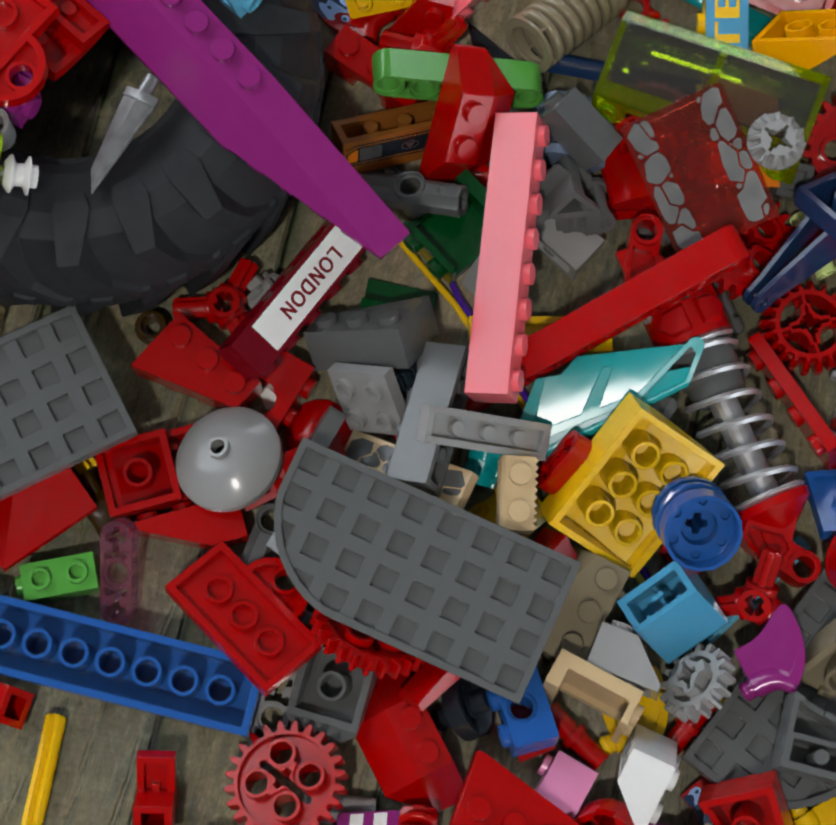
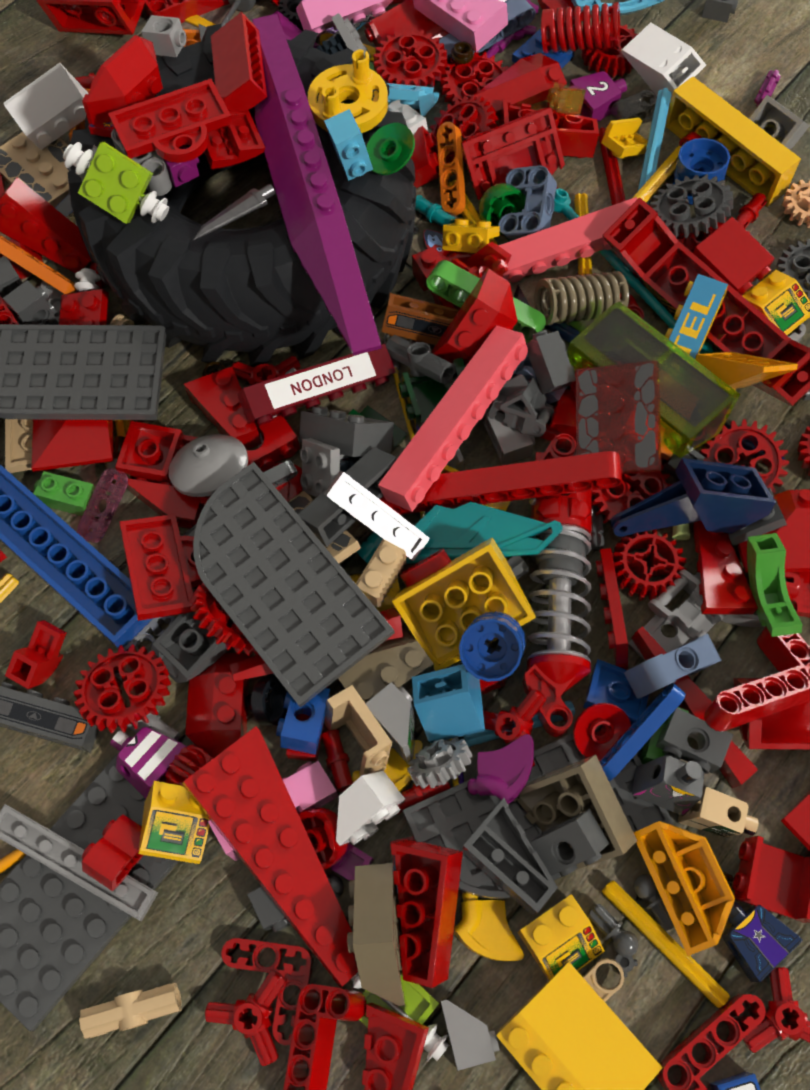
camera: 35 degrees right, 10 degrees down
light grey gear [747,111,807,170] -> none

